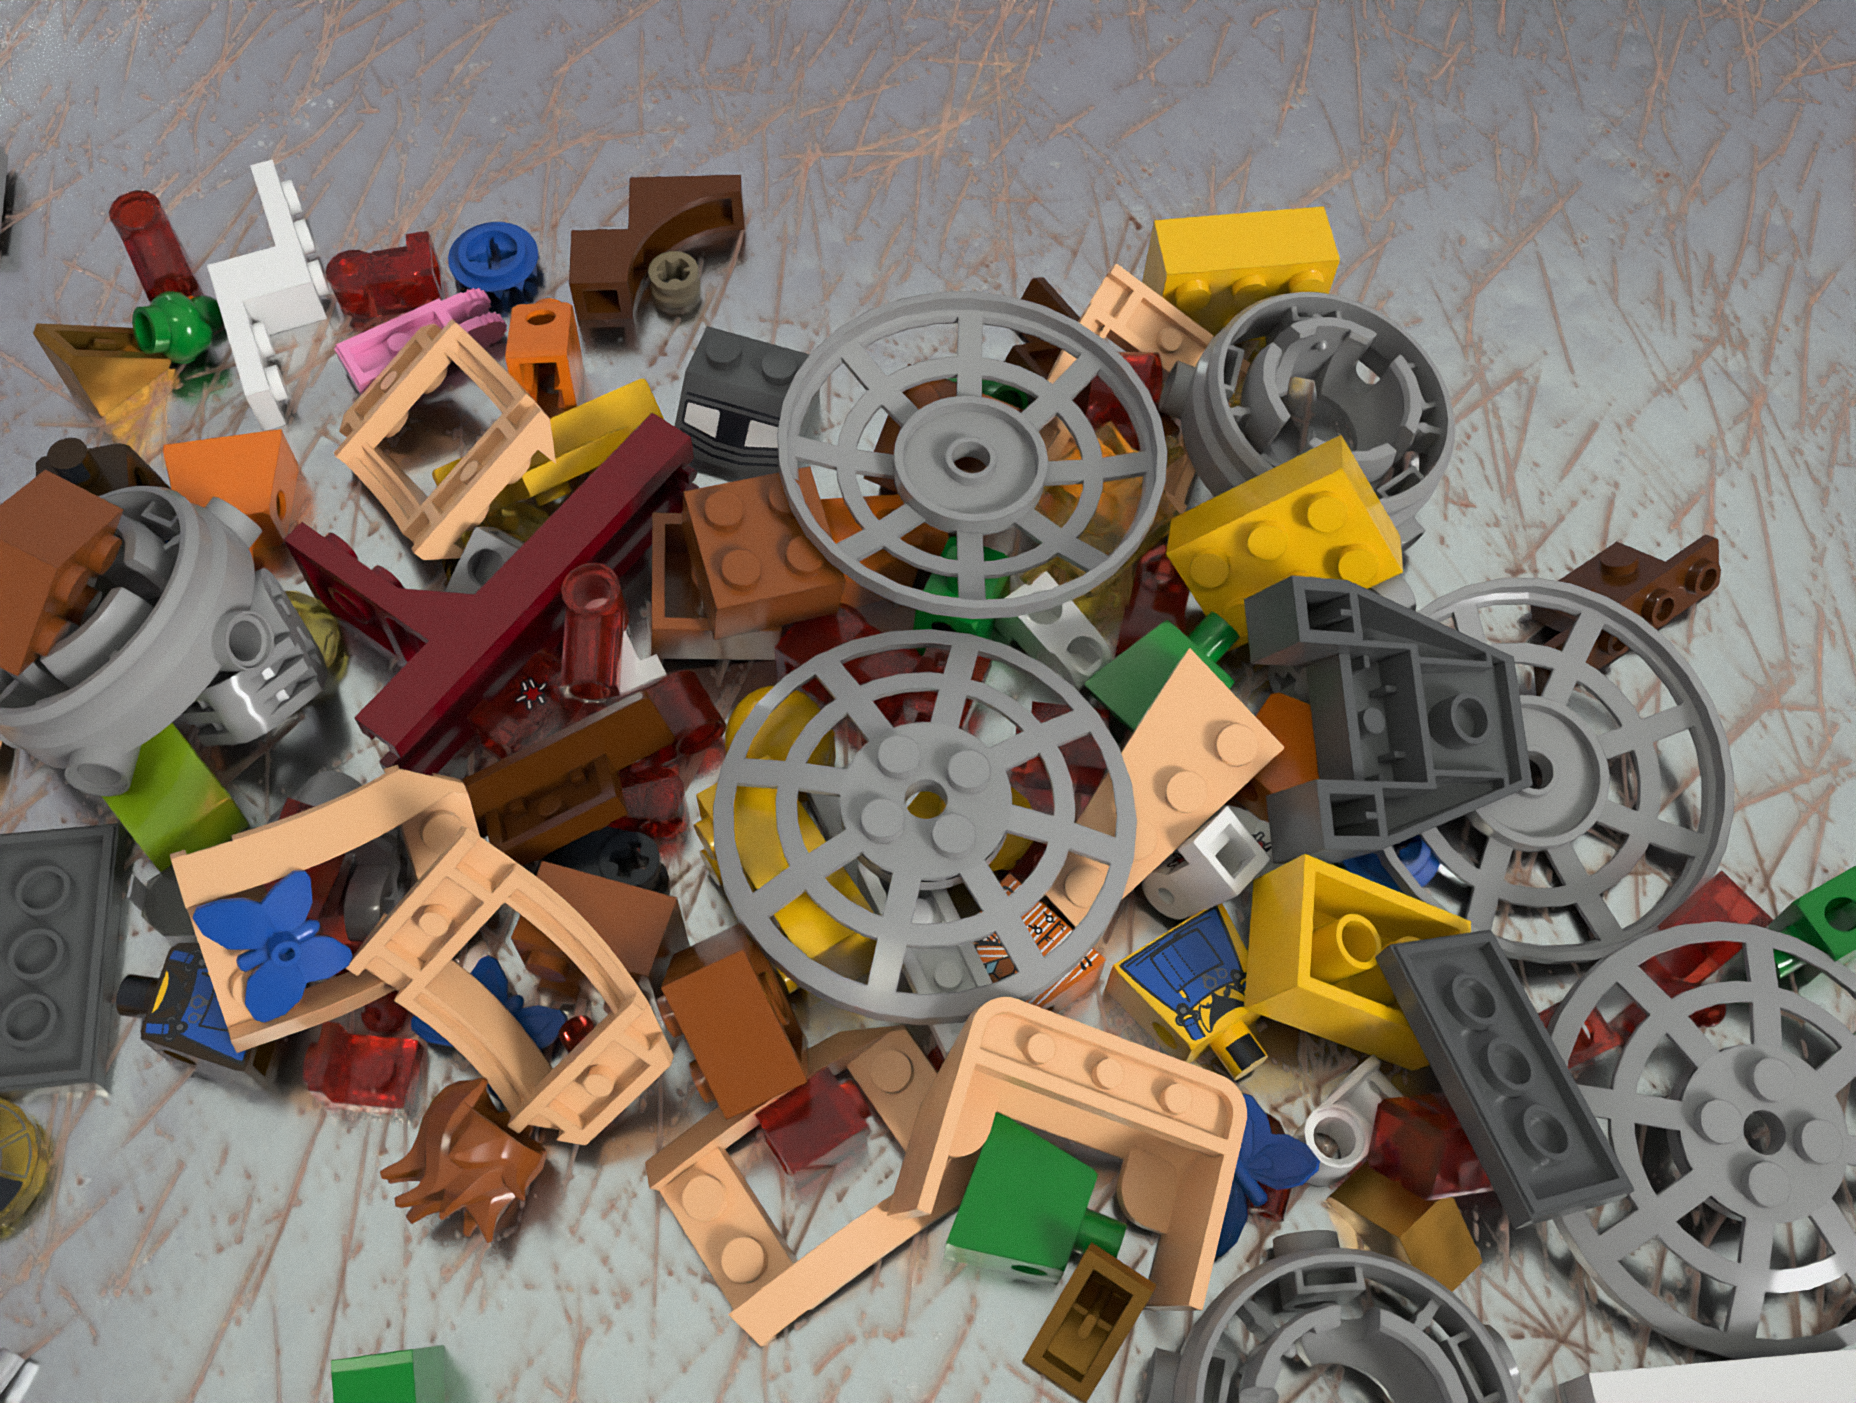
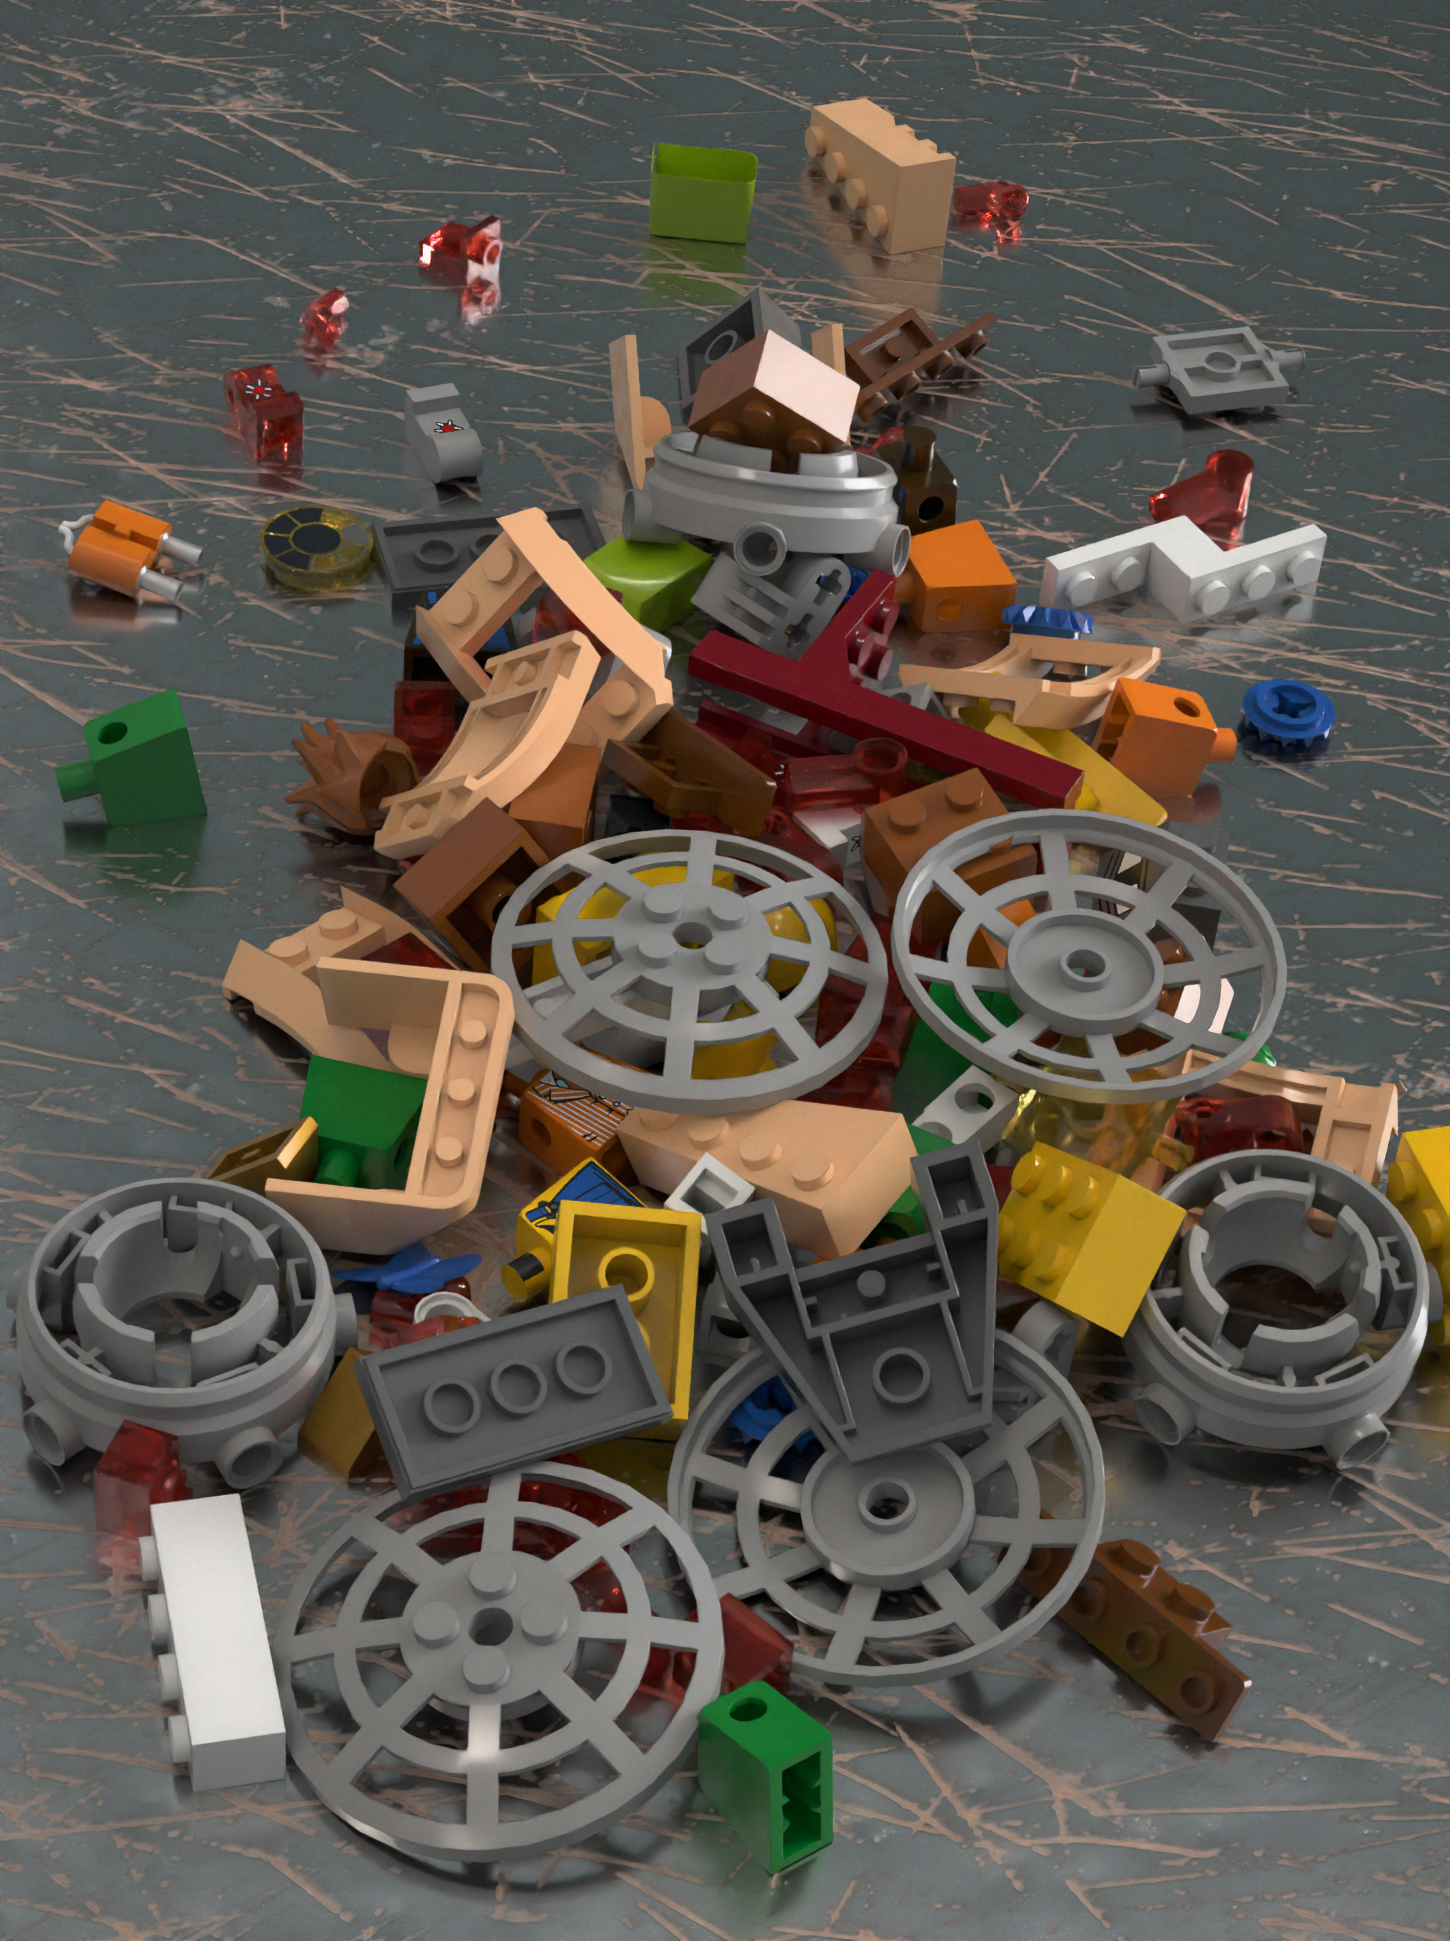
camera: 80 degrees right, 20 degrees down
pearl gold slope [33,323,171,417] -> none
green animal [132,291,224,364] -> none
blue piece [192,870,353,1023] -> none
clear red leg [325,231,444,318] -> none
bright pink hinge [334,288,507,396] -> none
reddish brown arch [569,175,745,321] -> none
dark tan bush [648,251,701,309] -> none
none -> blue gear [1001,604,1094,640]

